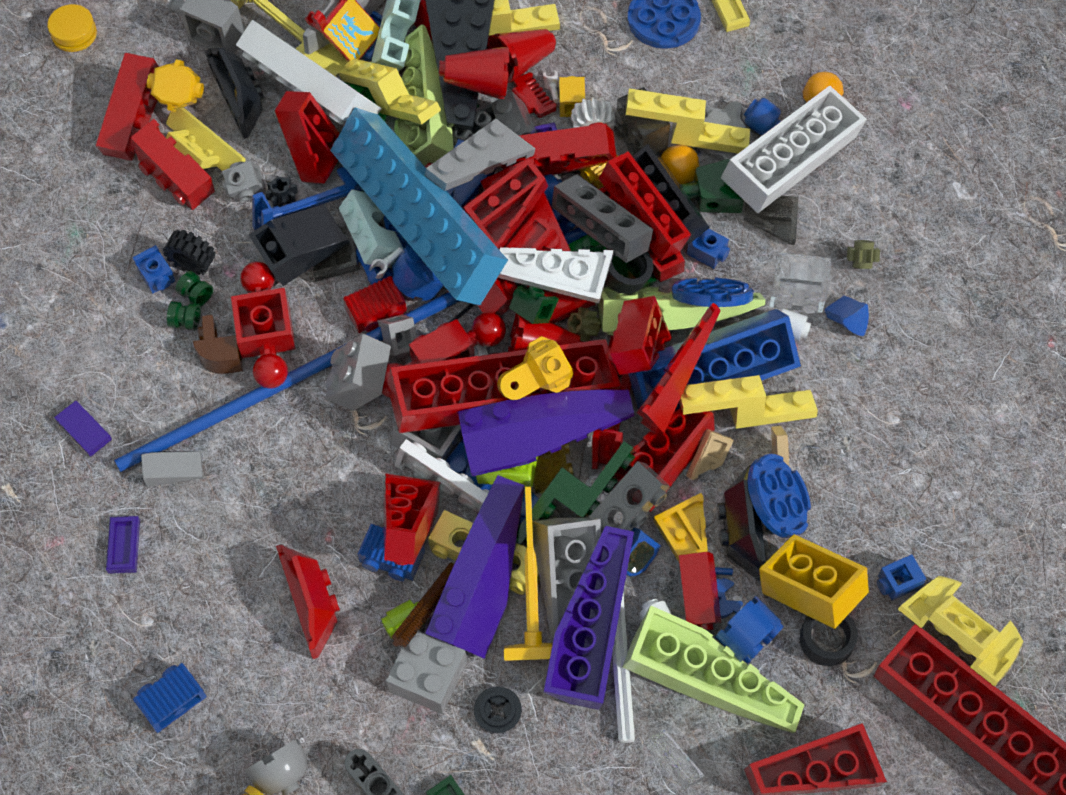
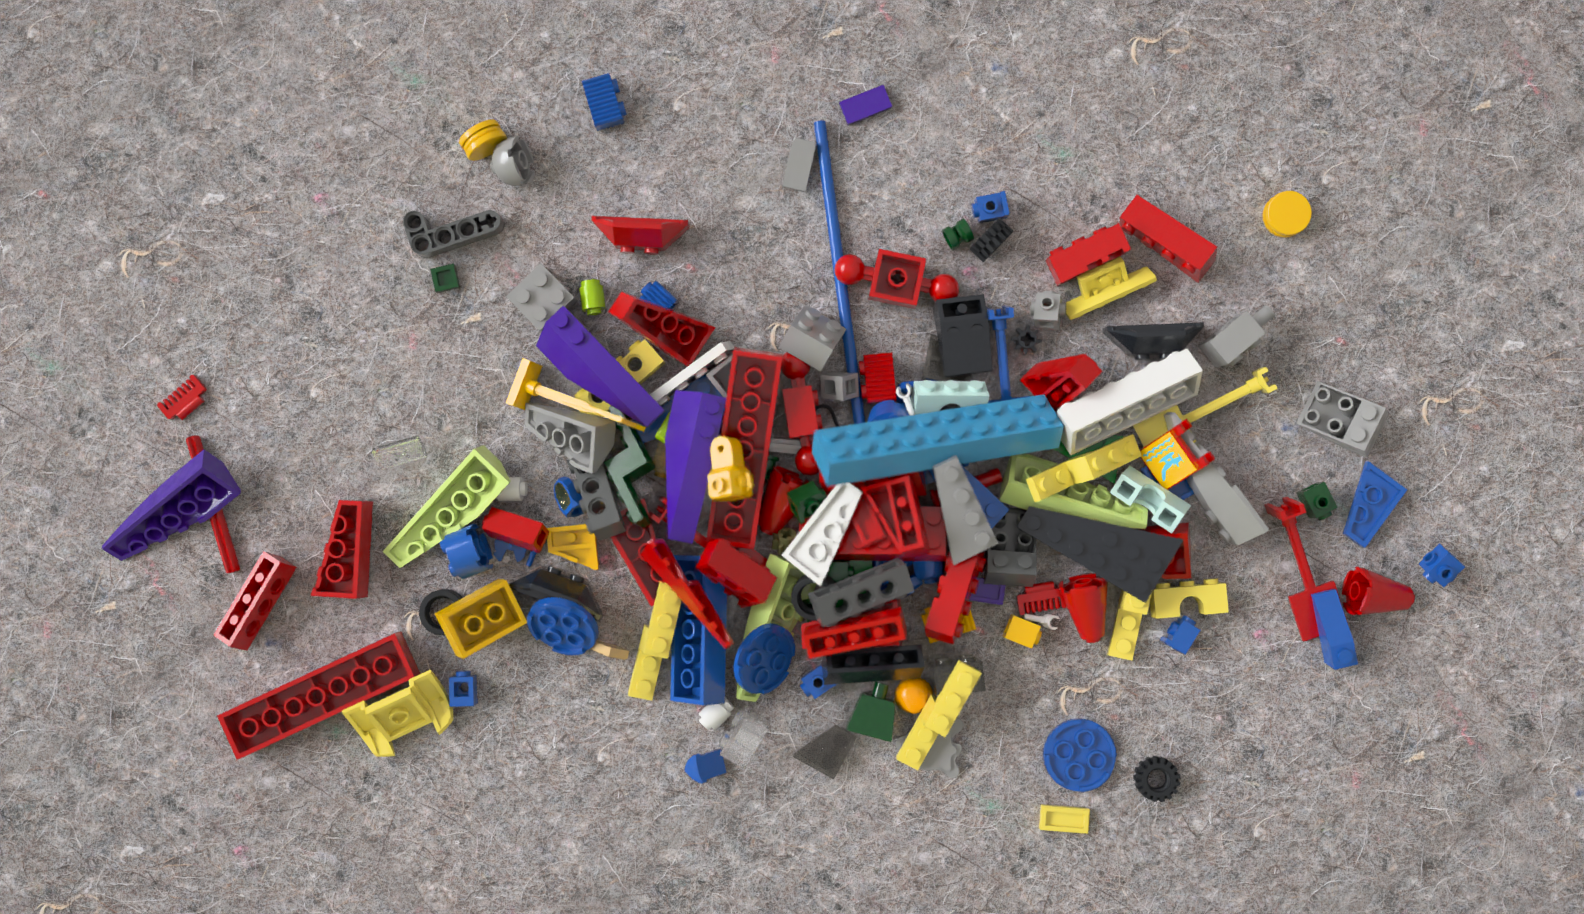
camera: 115 degrees right, 25 degrees up
dark purple tile [106,516,140,574] -> none
yellow piece [147,59,204,112] -> none
dark green wheel [167,301,201,331] -> none
reddish brown brick [193,314,243,374] -> none
reddish brown axle [392,562,454,648] -> none
red cone [439,47,509,99] -> none
black gear [474,686,522,734] -> none
dark purple wedge [543,526,634,710] -> none
white gear [571,97,615,128] -> none
white axle [612,594,635,743] -> none
tan tile [686,429,734,480] -> none
white brick [721,86,867,213] -> none
blue head [743,98,781,136] -> none
light orange hair [802,72,844,102] -> none
olive gear [847,240,880,269] -> none

